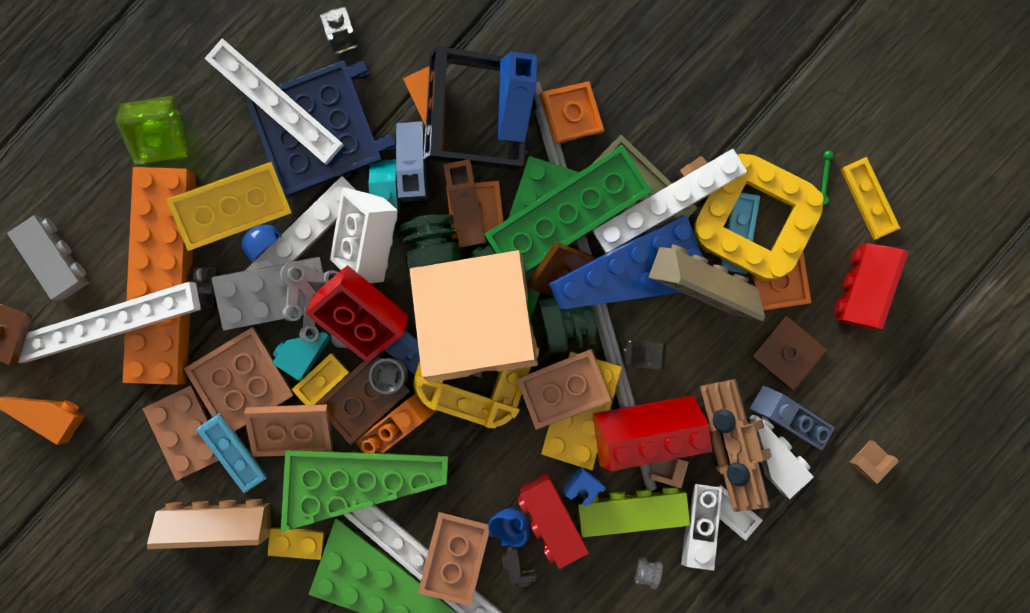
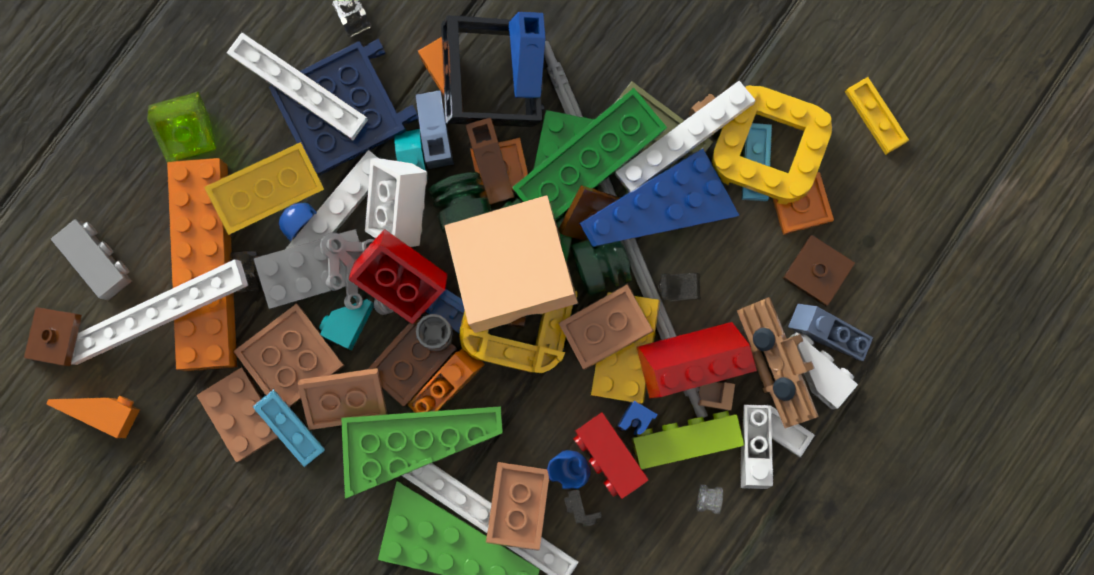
camera: 10 degrees left, 5 degrees down
slope [147,499,271,549] -> none
yellow plate [268,527,325,560] -> none
yellow plate [292,353,351,405] -> none
orange tile [539,81,605,145] -> none
dark tan slope [648,245,765,322] -> none
green hinge [821,150,834,205] -> none
red slope [834,243,909,330] -> none
medium nougat panel [849,440,899,484] -> none

